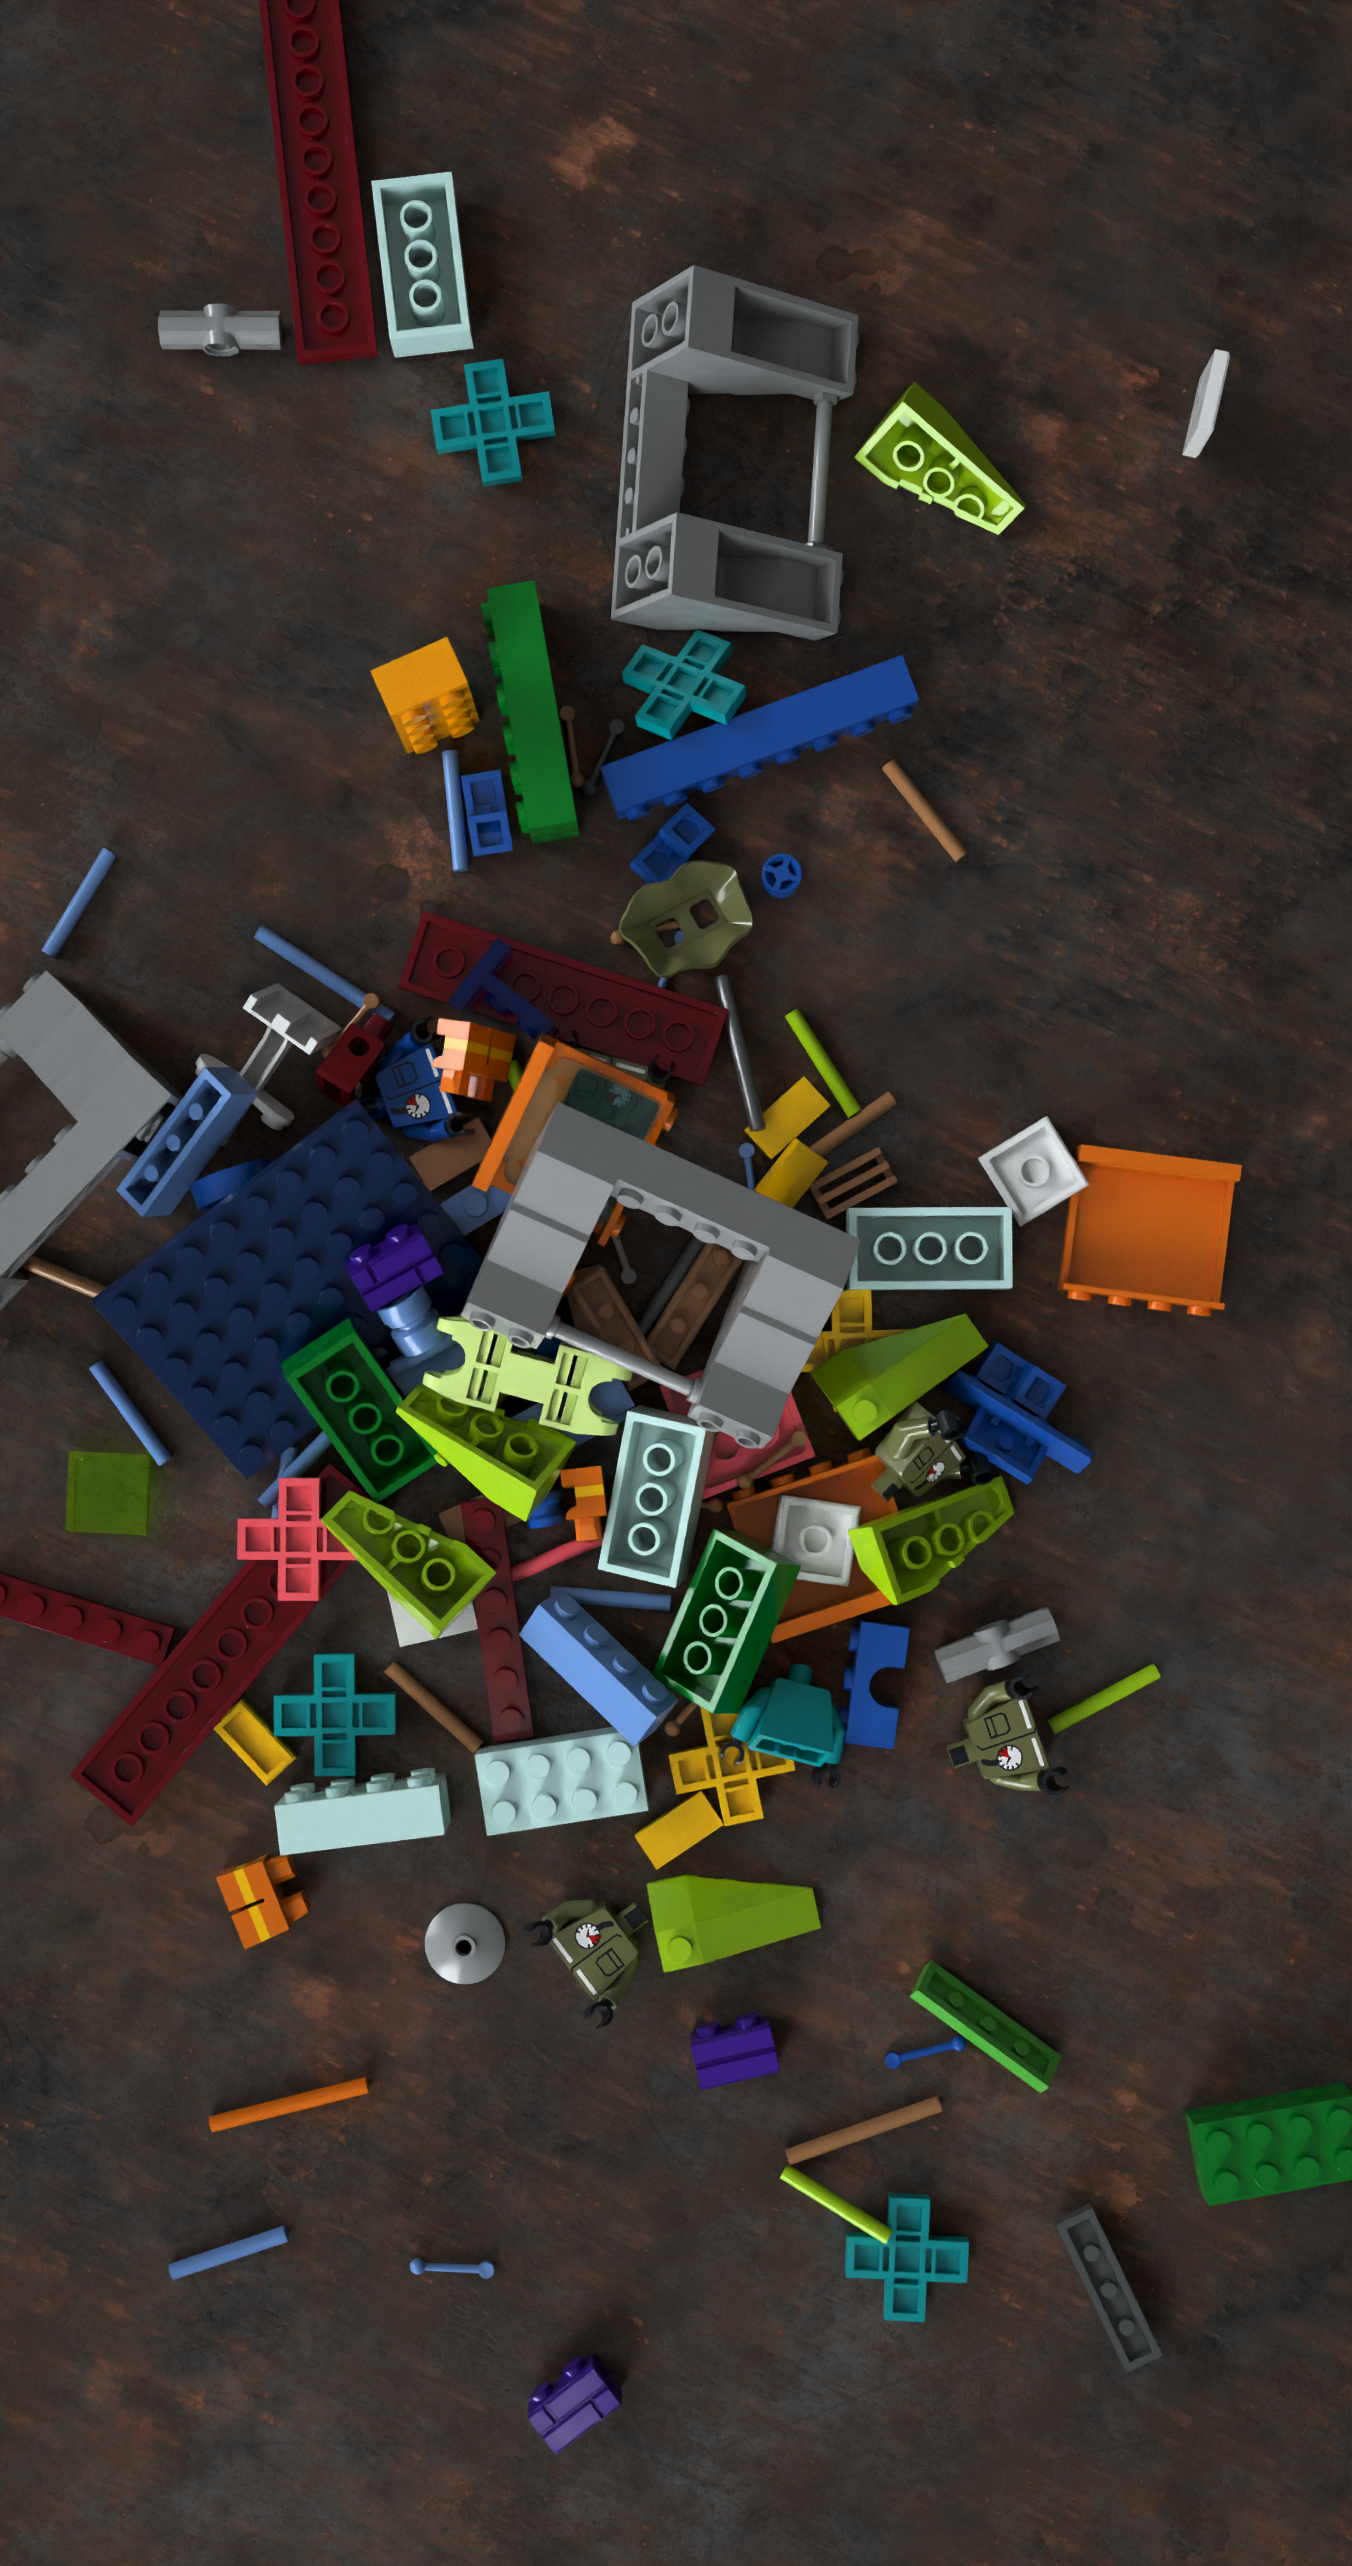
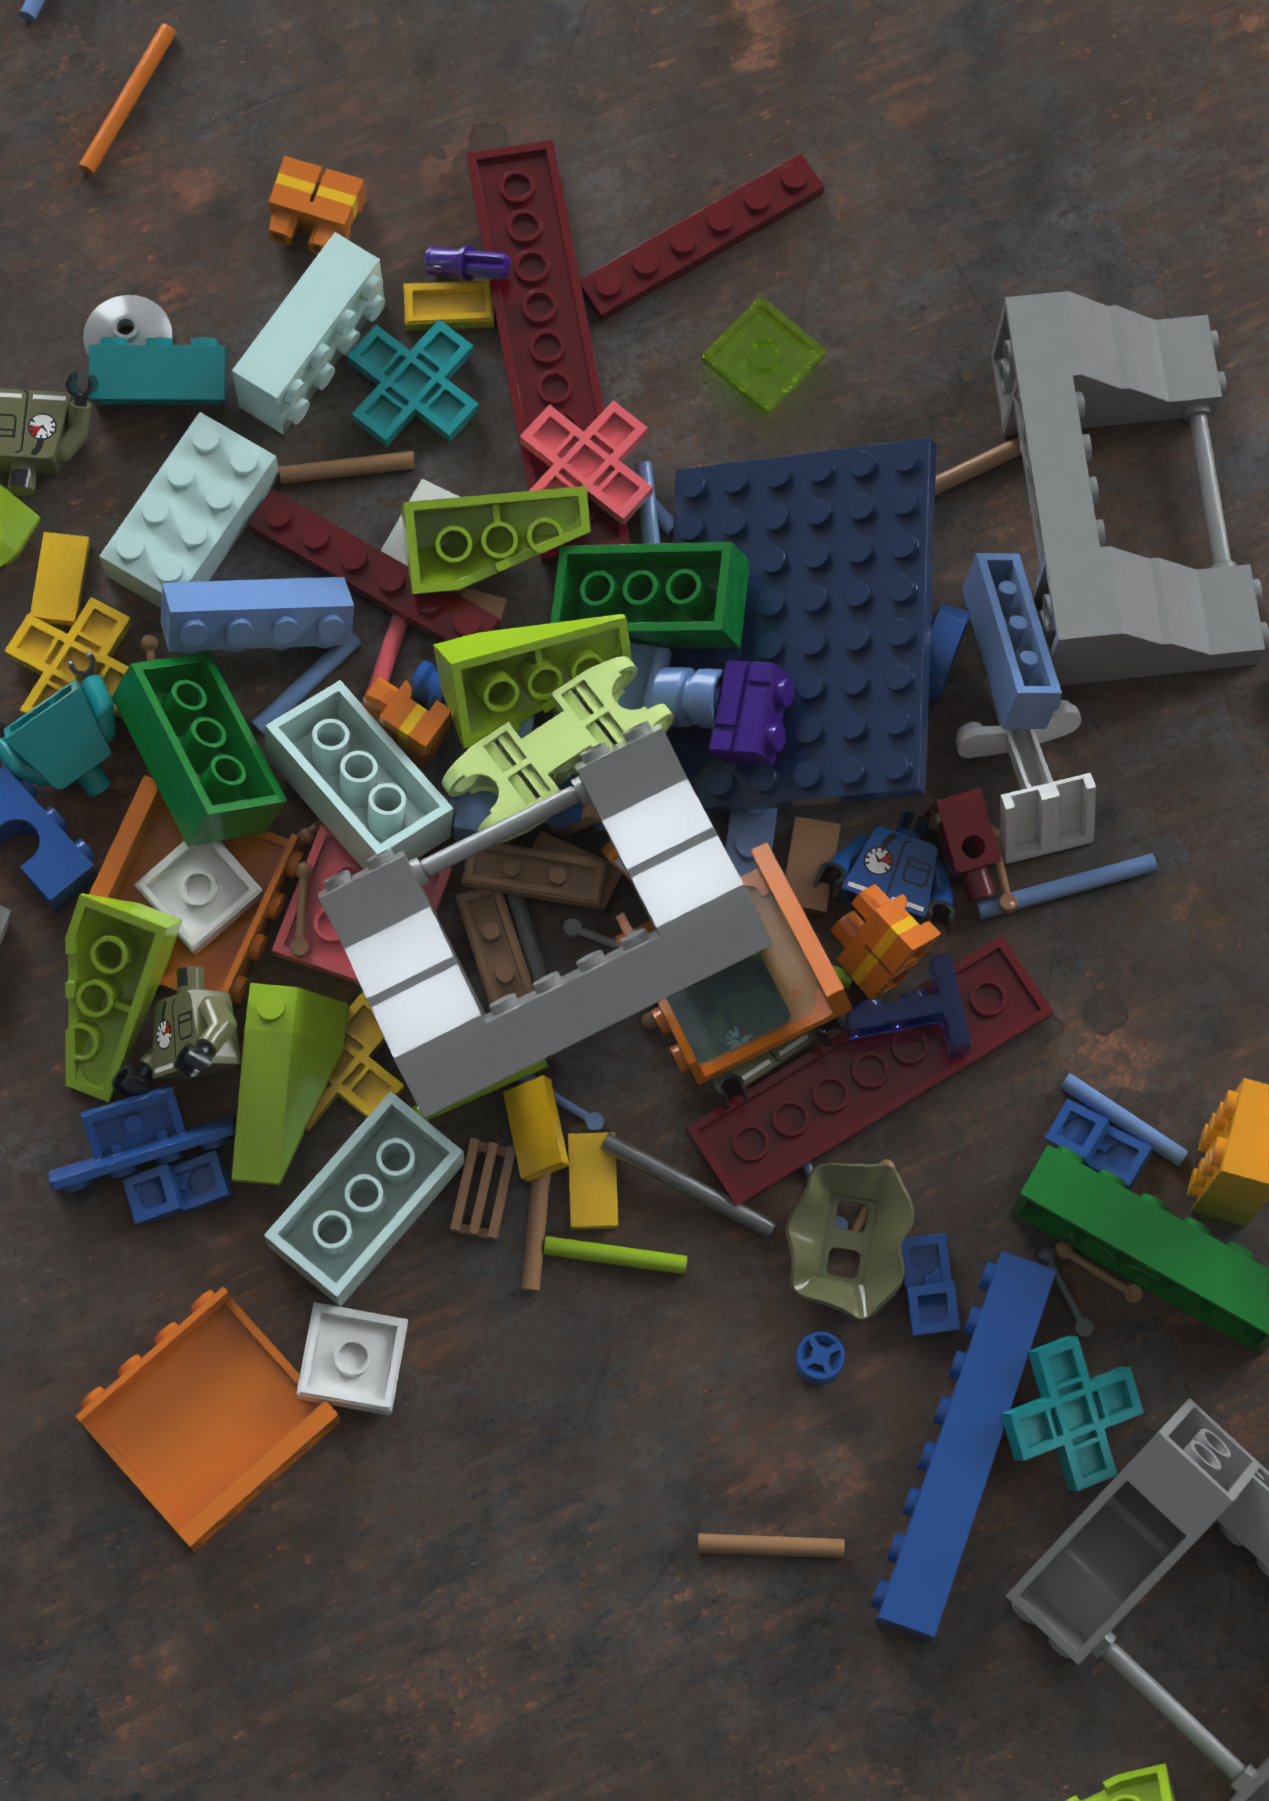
camera: 130 degrees right, 15 degrees down
medium blue bar [89,1360,172,1467] -> none
none -> teal brick [89,337,229,405]
none -> dark purple axle [424,245,511,281]

